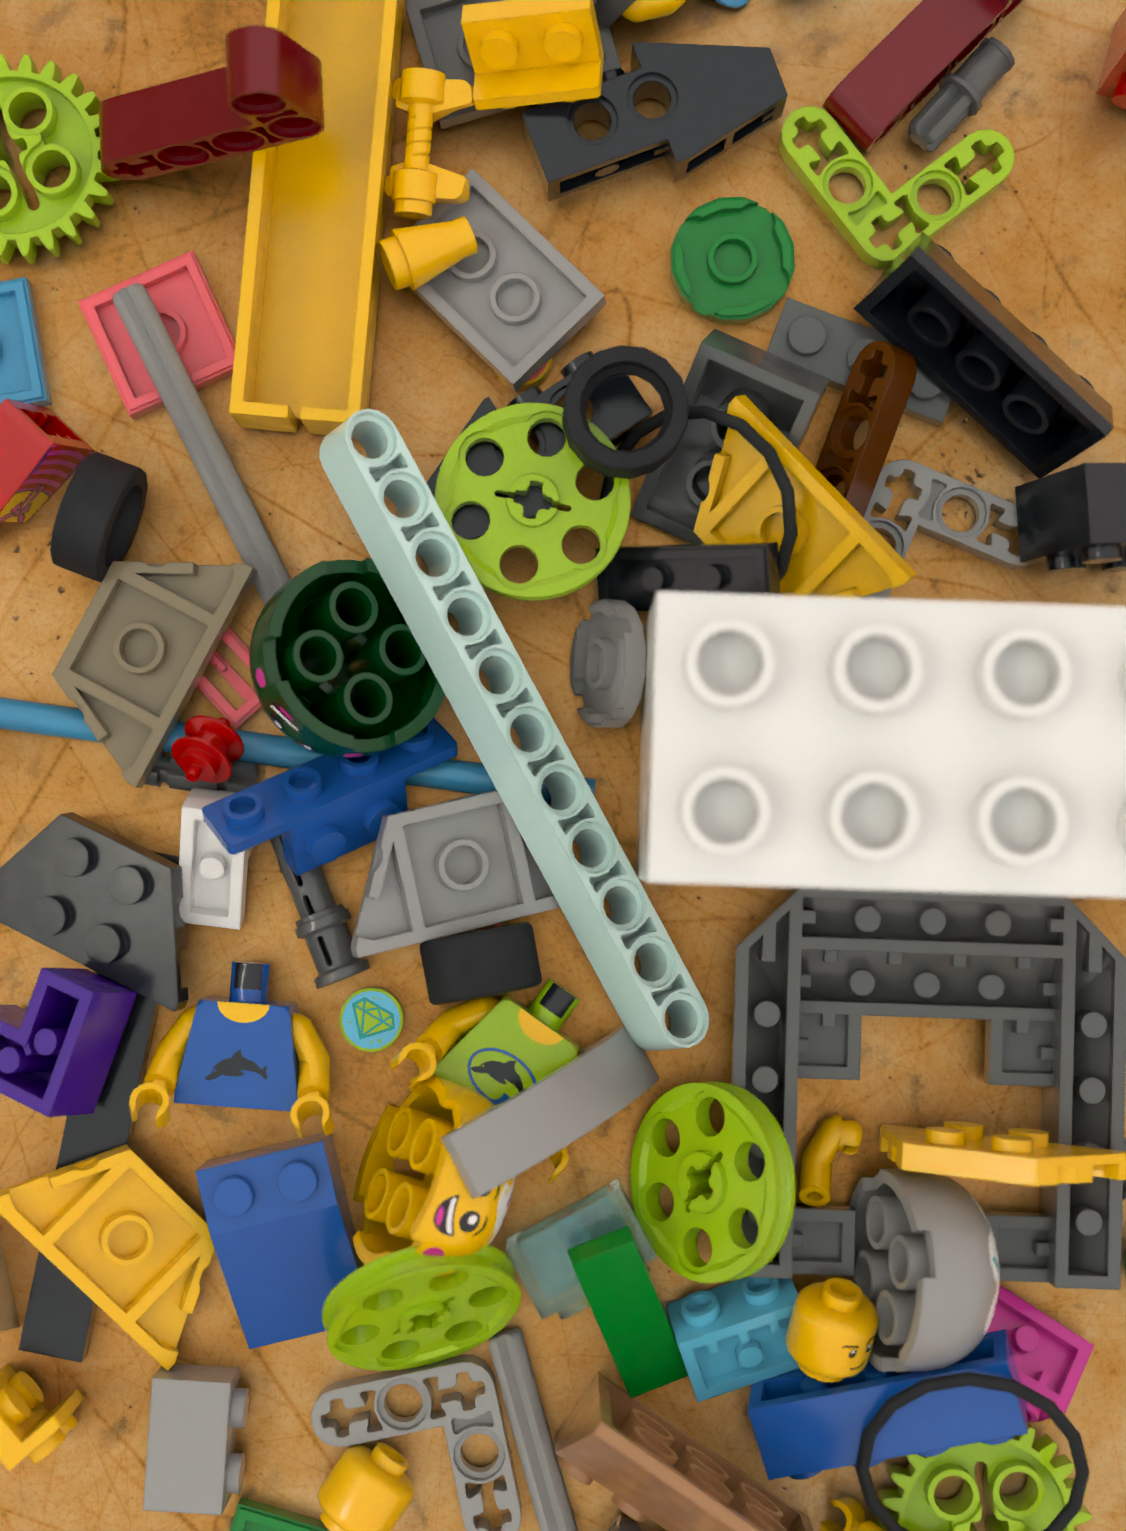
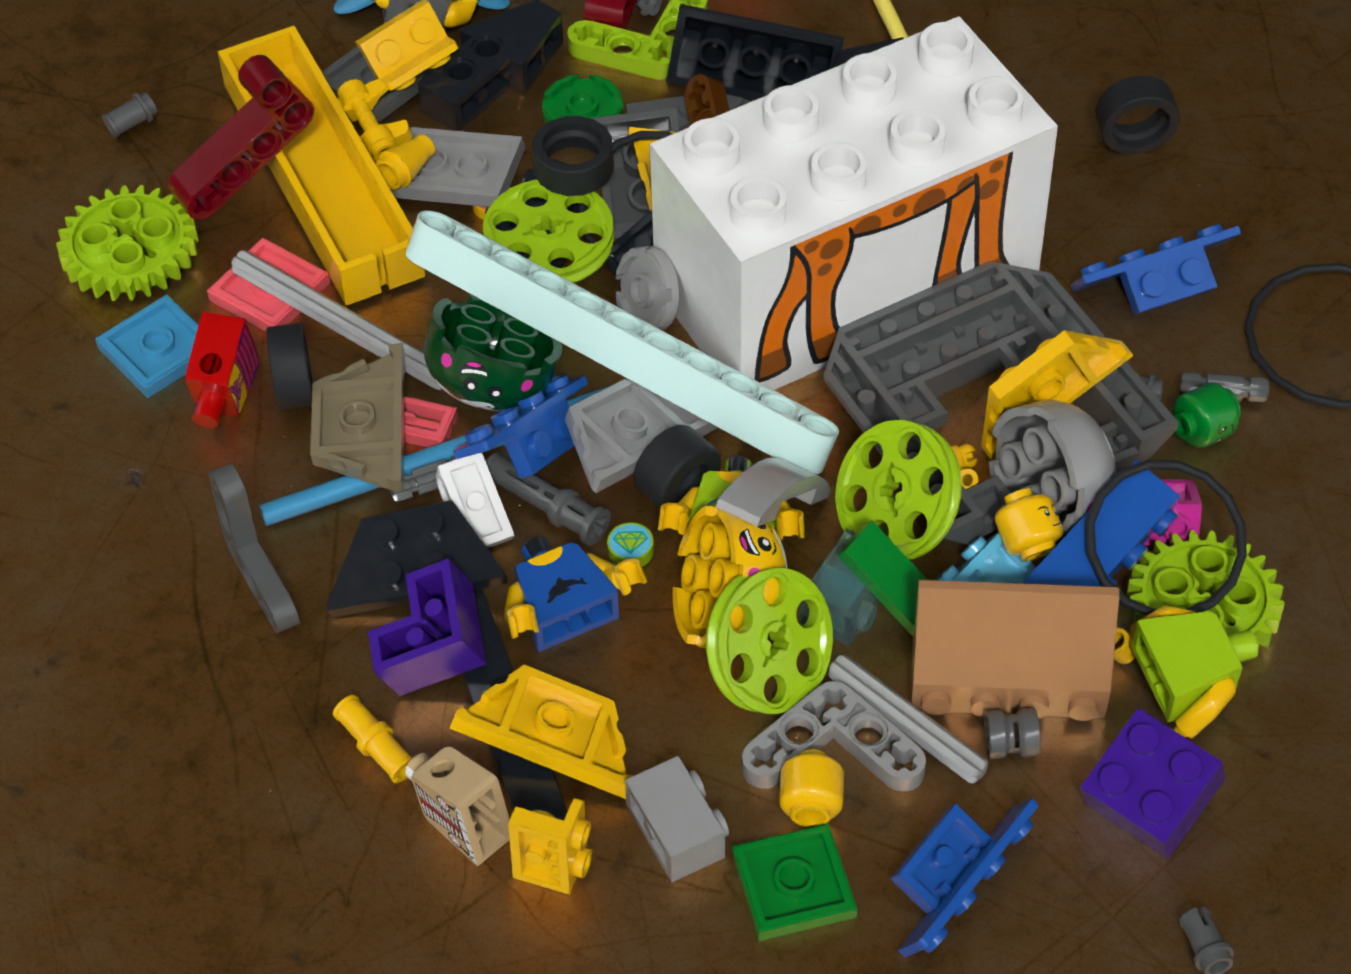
camera: 30 degrees left, 35 degrees down
red wheel [171,715,244,783] -> none
blue slope [195,1132,363,1349] -> none

